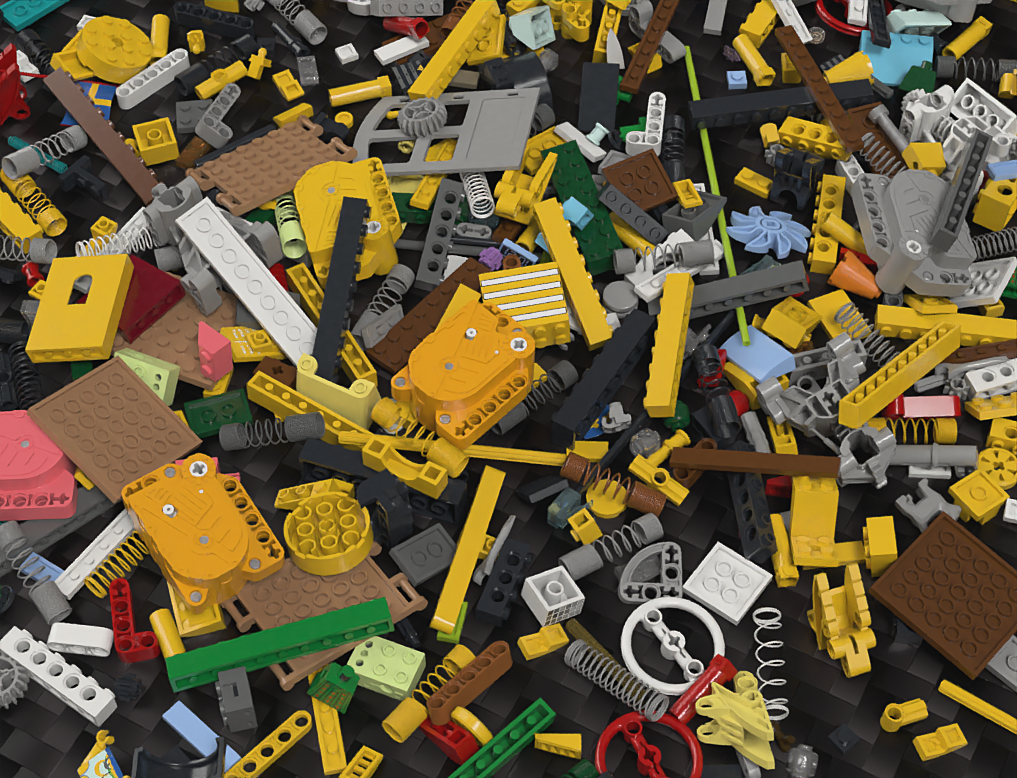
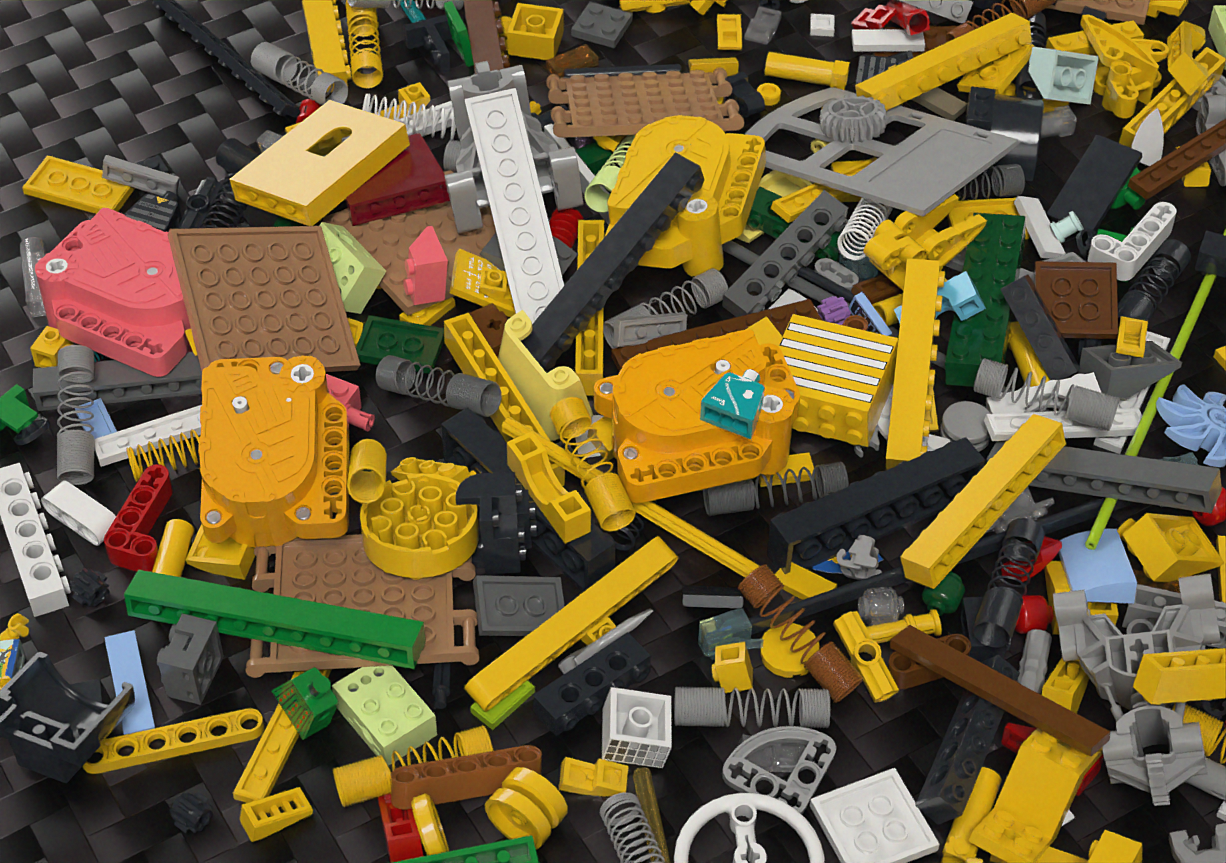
camera: 30 degrees right, 5 degrees down
light grey beam [195,83,241,149] -> none
none -> yellow piece [347,439,387,504]
none -> green tile [443,0,474,67]
none -> yellow wheel [485,768,568,849]
none -> teal torso [700,369,765,439]
none -> red slope [851,5,897,30]

